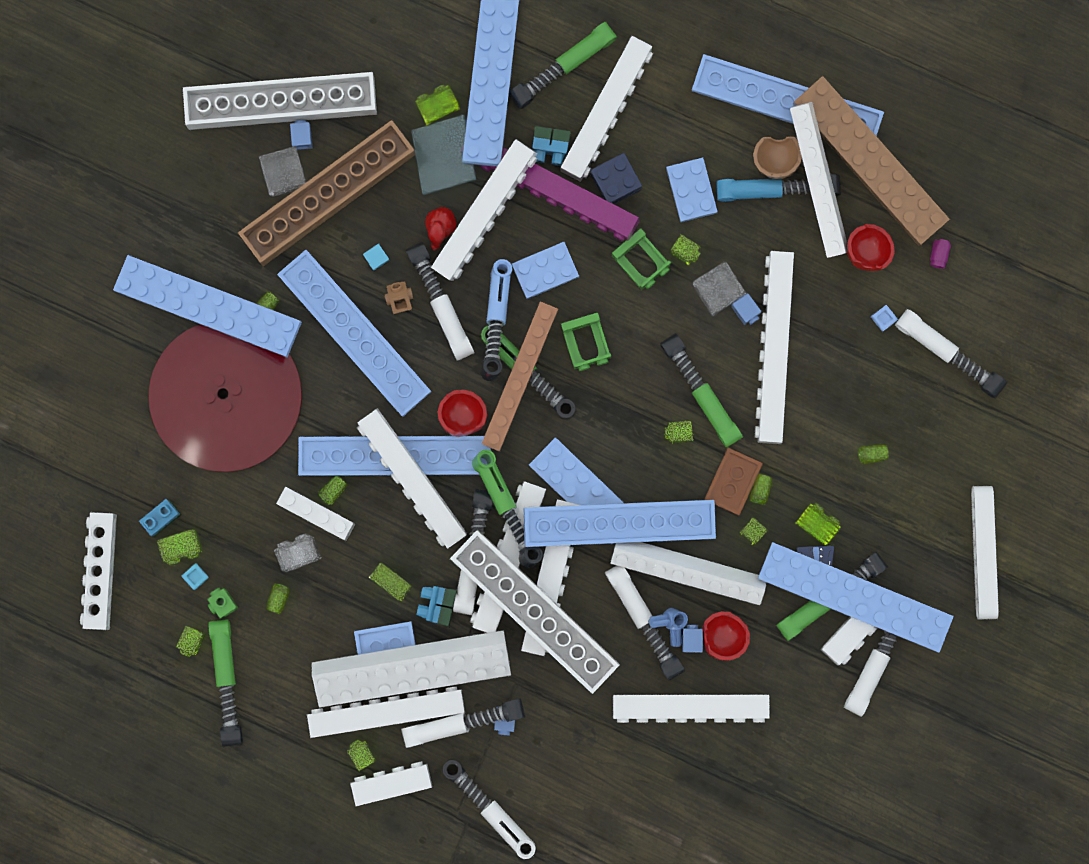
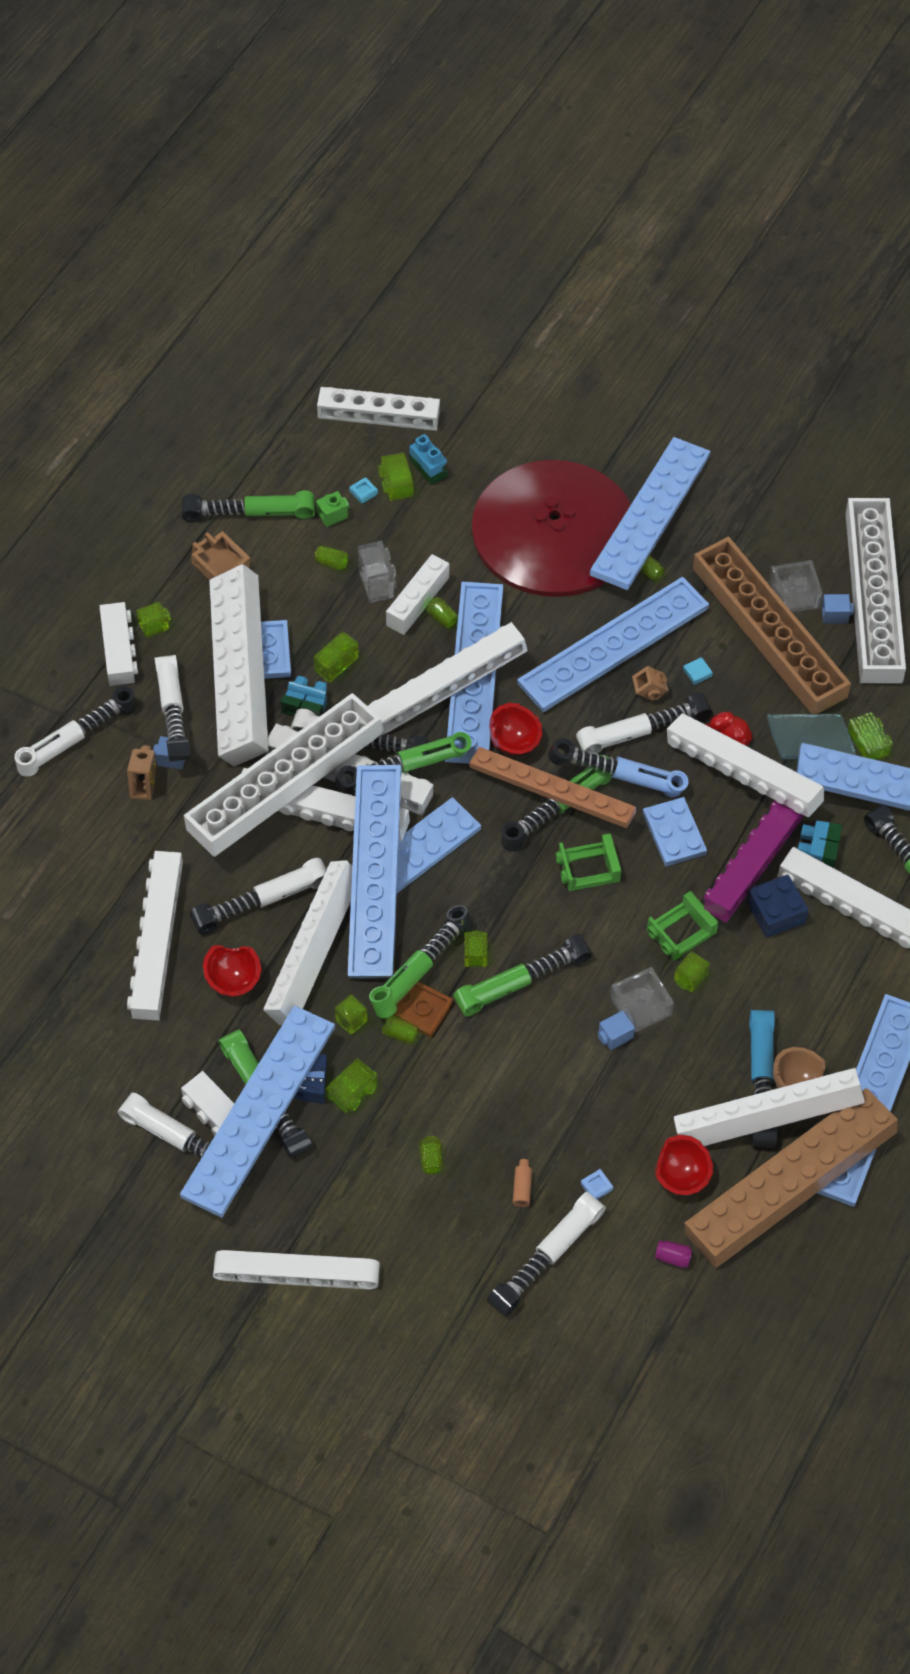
camera: 90 degrees right, 25 degrees down
clear neon green brick [176,626,206,657] -> none
white brick [307,686,465,738] -> none
medium blue axle [648,608,688,647] -> none
light blue plate [666,158,717,223] -> none
medium blue brick [682,625,703,652] -> none
white brick [755,251,794,444] -> none
none -> medium nougat torso [127,746,156,800]
none -> medium nougat piece [191,531,250,580]
none -> bright green piece [369,905,474,1018]
none -> nougat cylinder [513,1159,532,1207]

